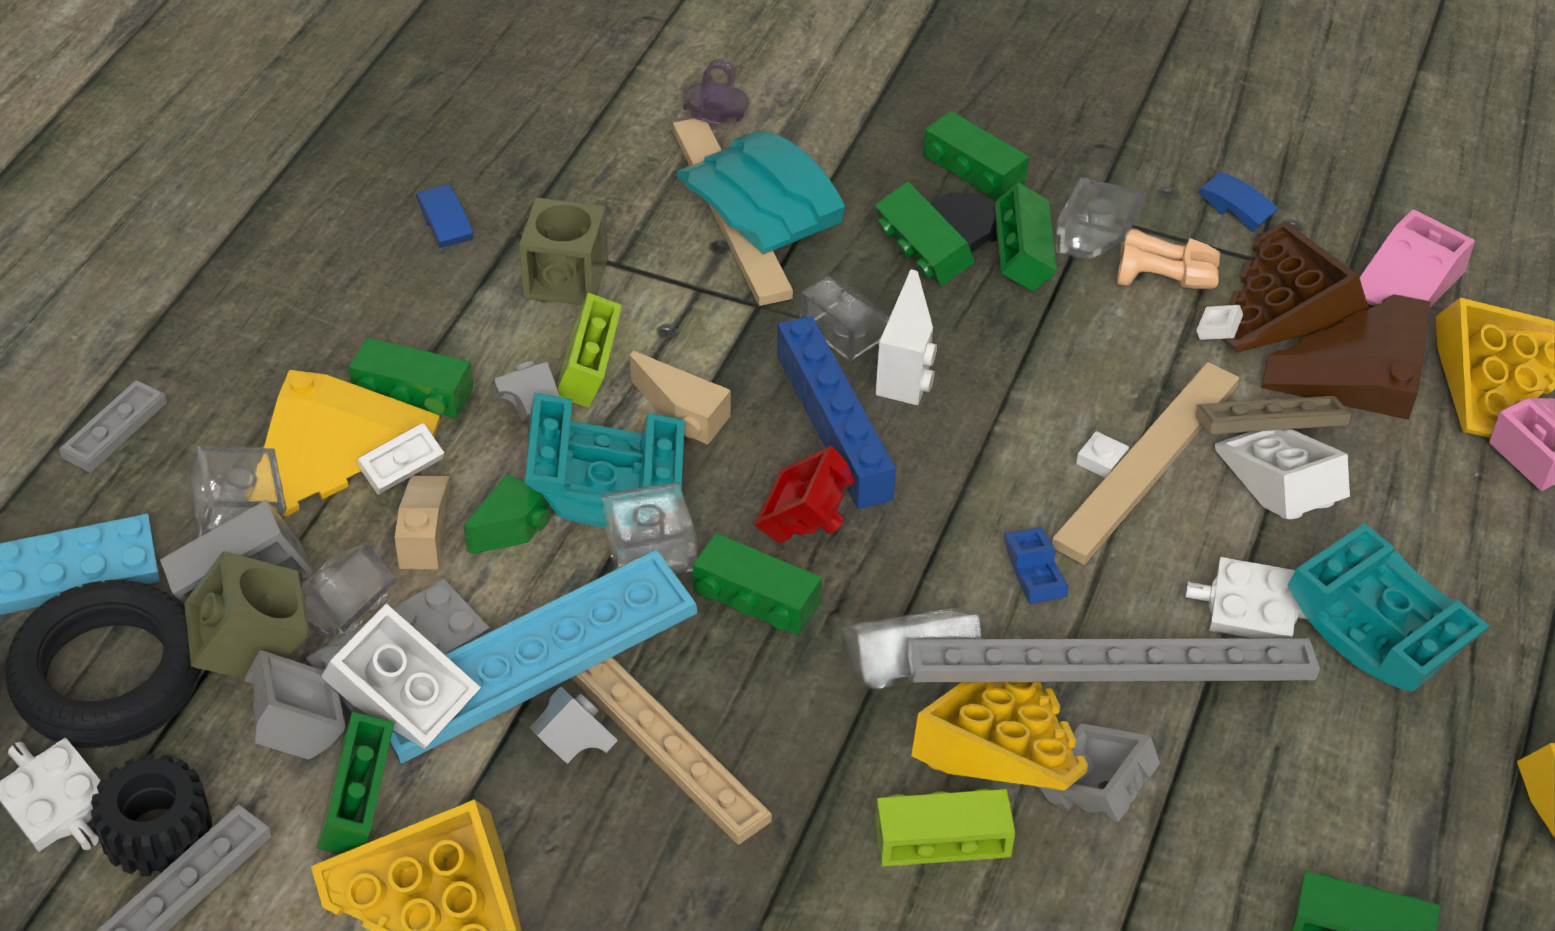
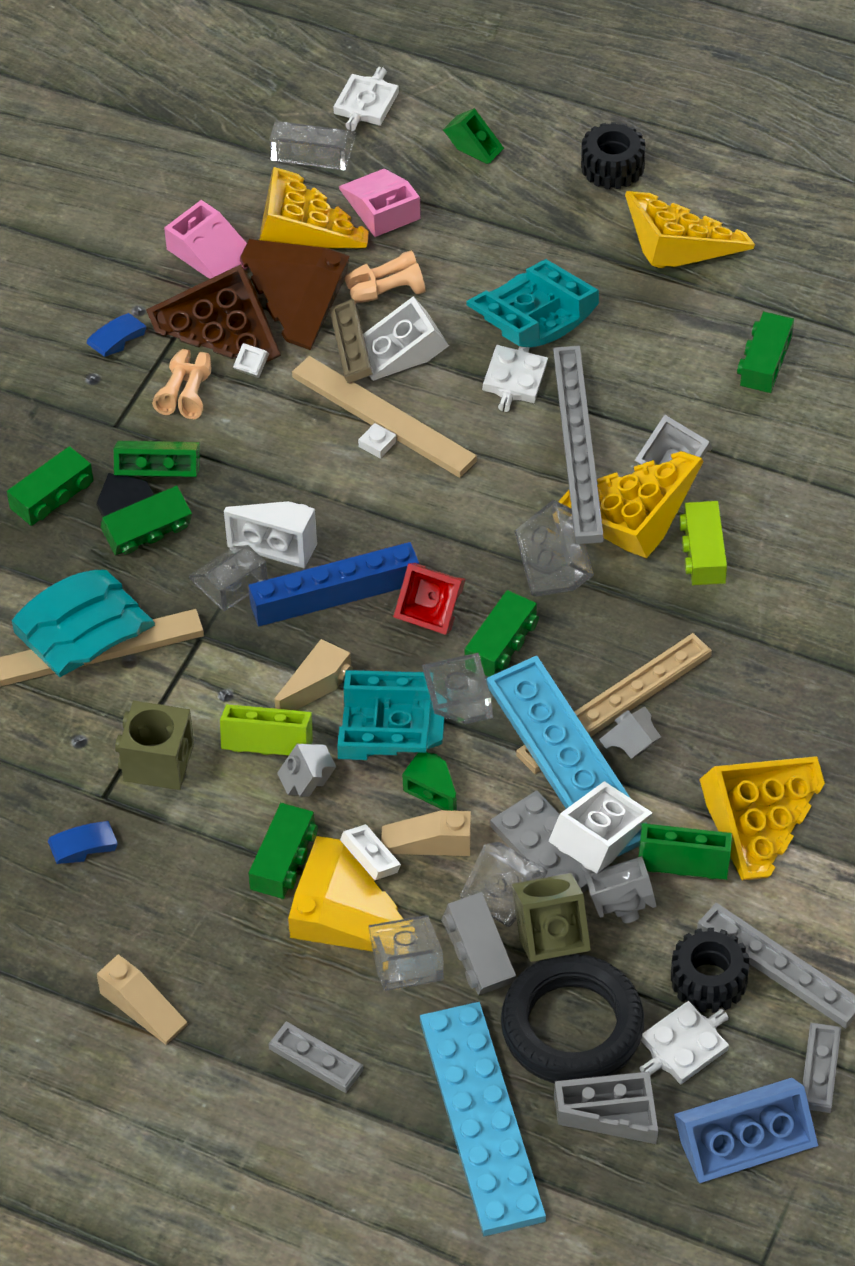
camera: 85 degrees left, 5 degrees up
blue slope [1004,527,1068,604] -> none
clear slope [1056,177,1147,260] -> none
none -> tan slope [97,954,188,1045]
none -> light nougat piece [344,250,426,303]

